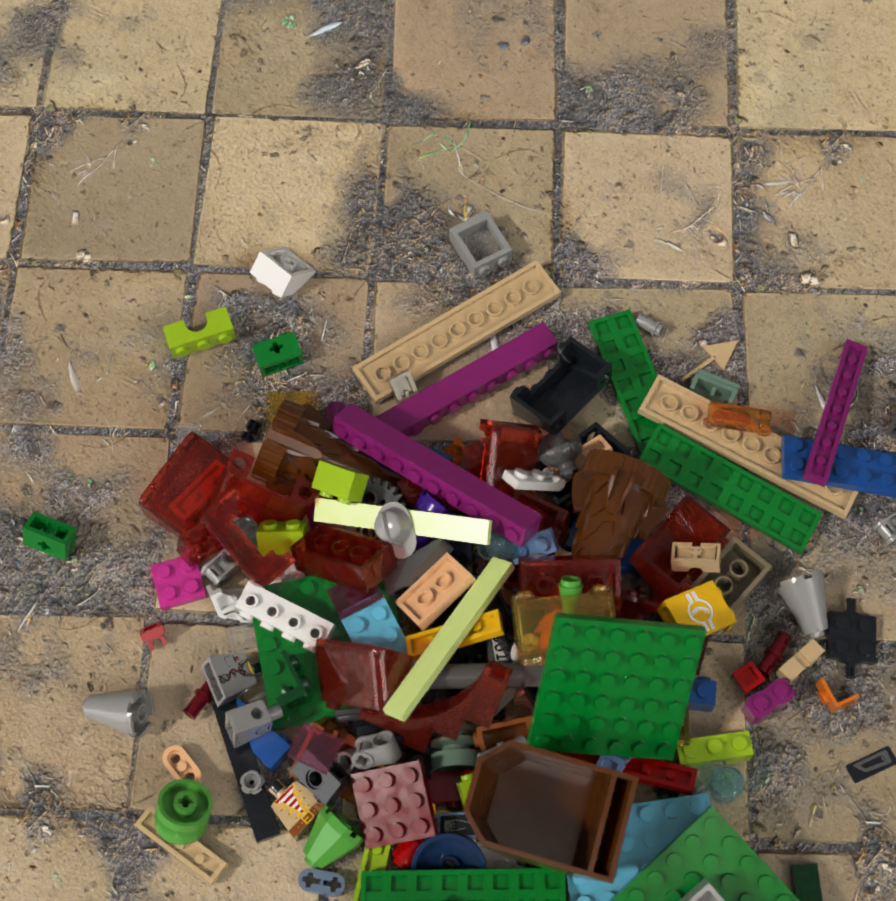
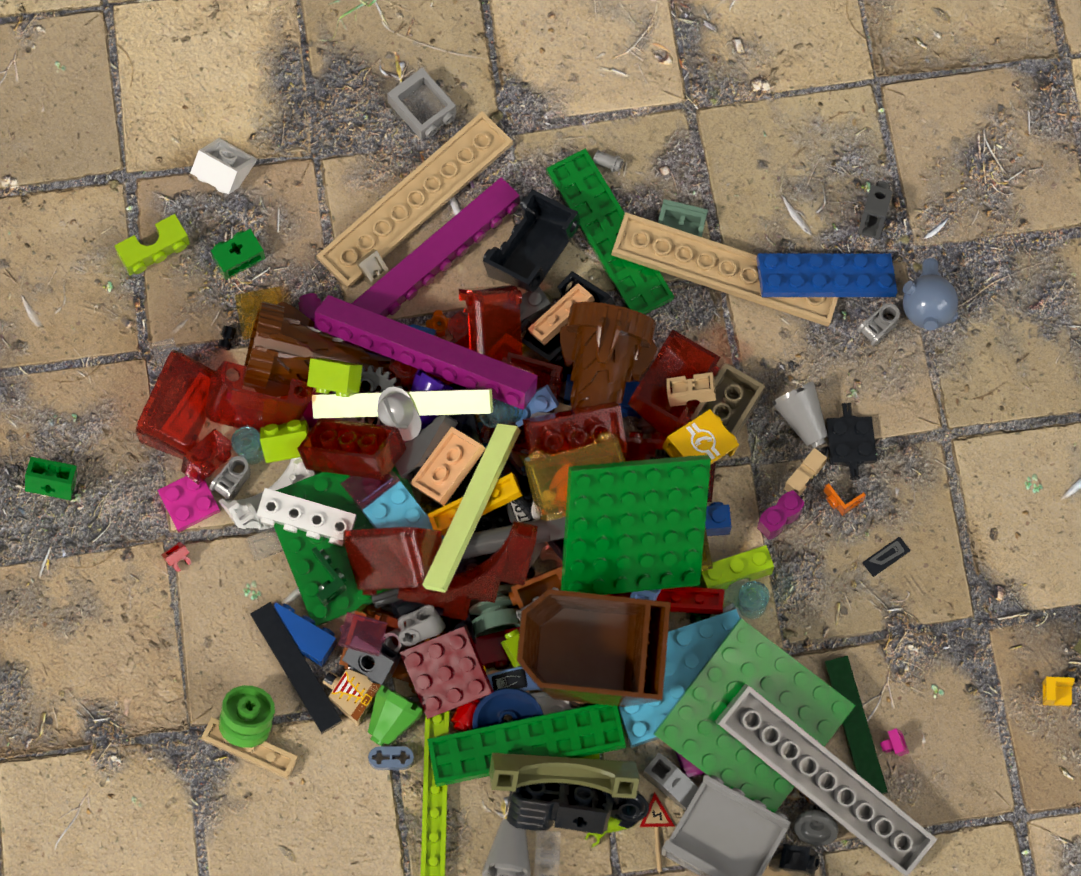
camera: 15 degrees left, 5 degrees up
light grey cone [82,689,154,738] -> none
light nougat plate [162,745,203,784] -> none
dark red pin [182,680,213,720] -> none
light grey torso [201,653,262,707] -> none
clear red windscreen [202,487,296,587] -> none
light grey torso [225,700,283,748] -> none
light grey plate [240,770,264,795] -> none
white plate [501,468,566,491] -> none
dark grey hair [540,440,582,479] -> none
bright green cone [558,575,583,614] -> none
green plate [638,423,823,555] -> none
tan piece [680,340,738,382] -> none
clear orange plate [707,401,772,437] -> none
red tile [731,660,766,695] -> none
dark red pin [757,631,792,678] -> none
magenta plate [802,339,868,487] -> none

